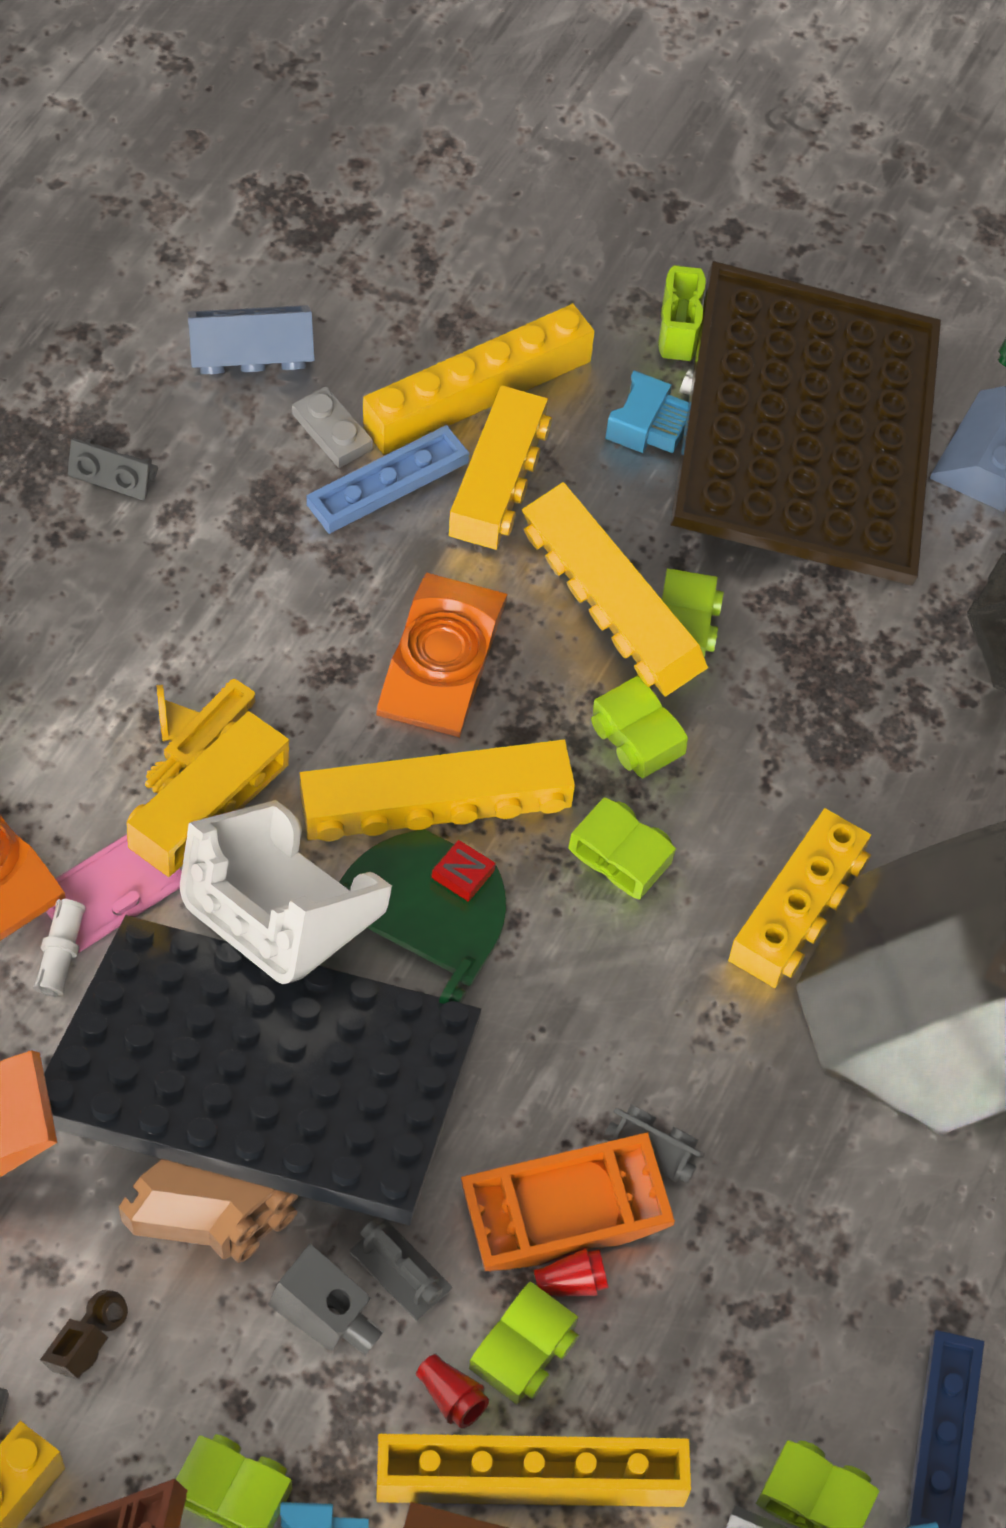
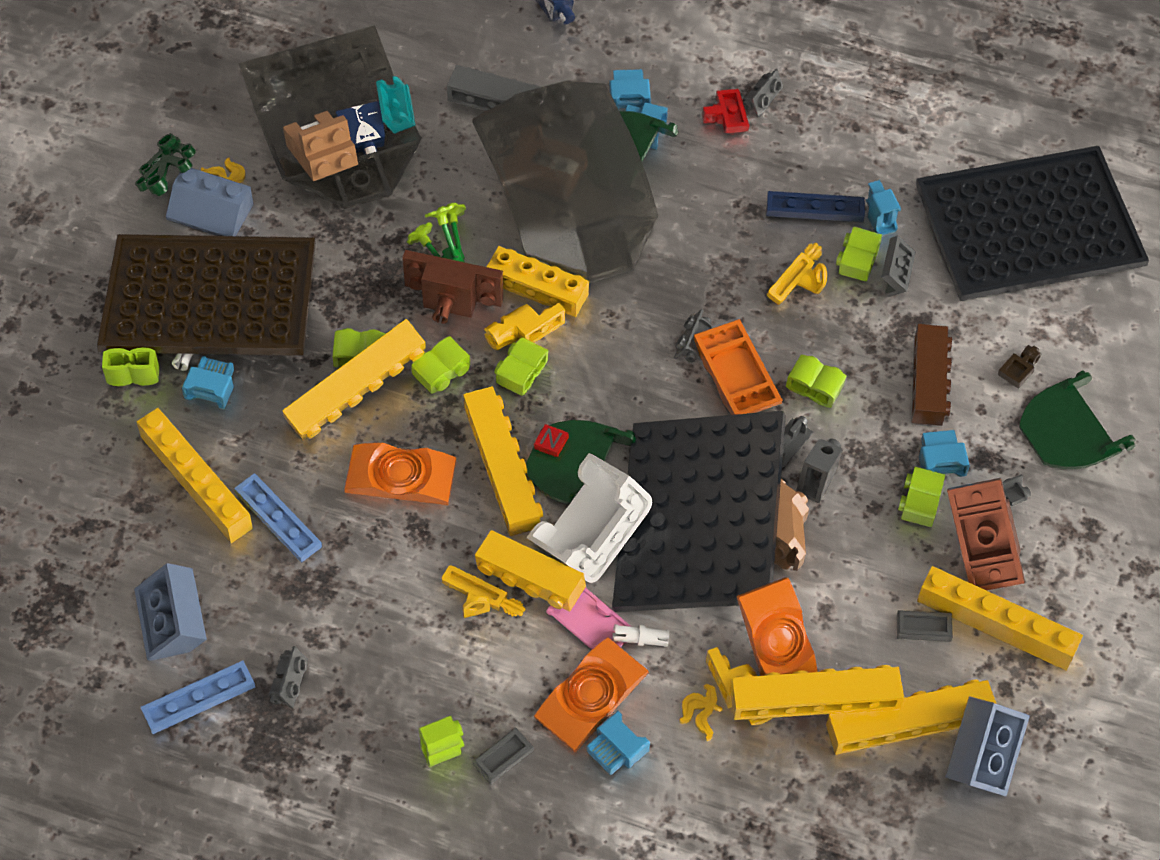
camera: 95 degrees left, 0 degrees up
dark brown plate [40,1290,128,1380] -> none
light grey plate [292,386,373,468] -> none
yellow brick [376,1434,691,1507] -> none
red cone [416,1354,489,1429] -> none
yellow brick [449,385,552,550] -> none
red cone [534,1247,609,1297] -> none
none -> medium blue plate [141,661,255,734]
none -> copper brick [403,250,503,324]
none -> plant [407,203,466,262]
none -> yellow plate [484,303,565,351]
none -> yellow piece [767,243,827,305]

